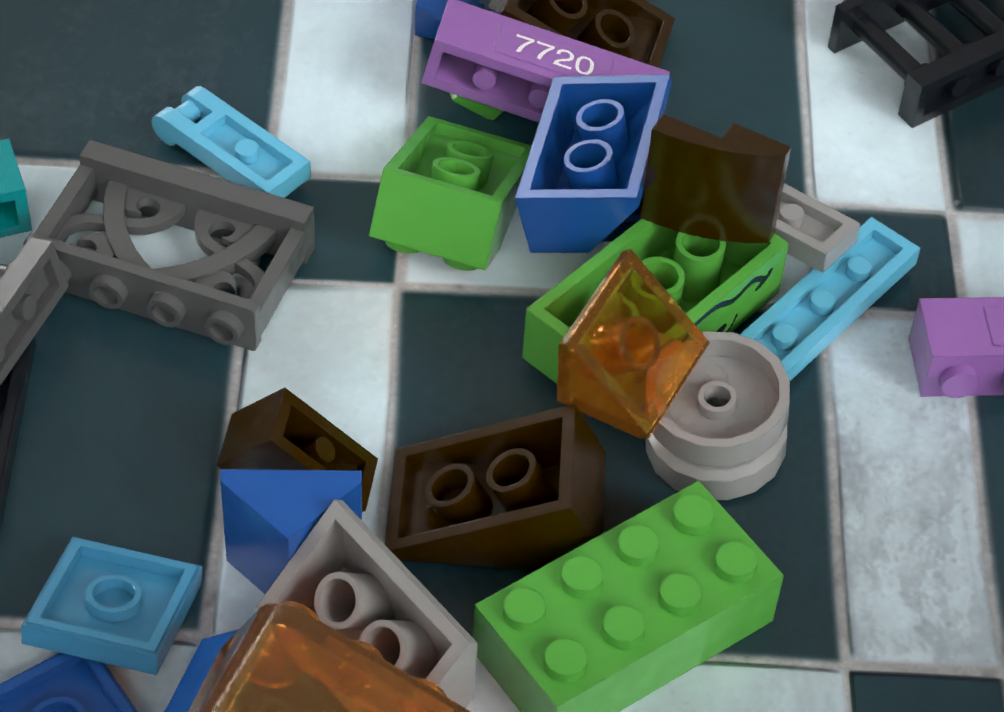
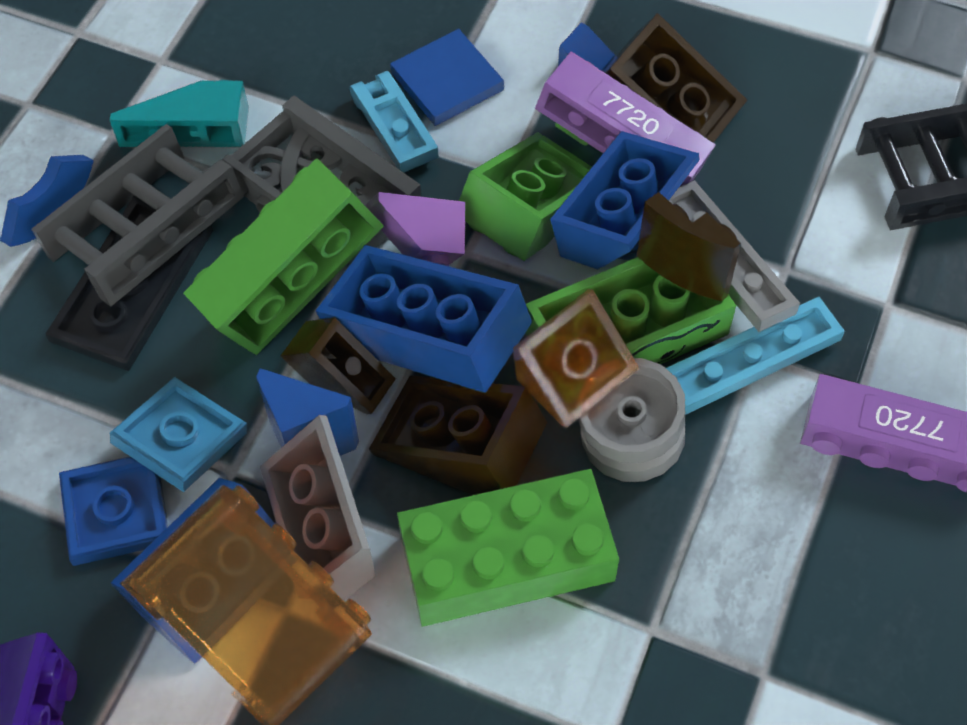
camera: 25 degrees right, 10 degrees up
none -> bright green brick [183,158,384,355]
none -> blue brick [316,245,532,393]
none -> medium lavender slope [366,192,465,266]
none -> blue tile [390,28,504,126]

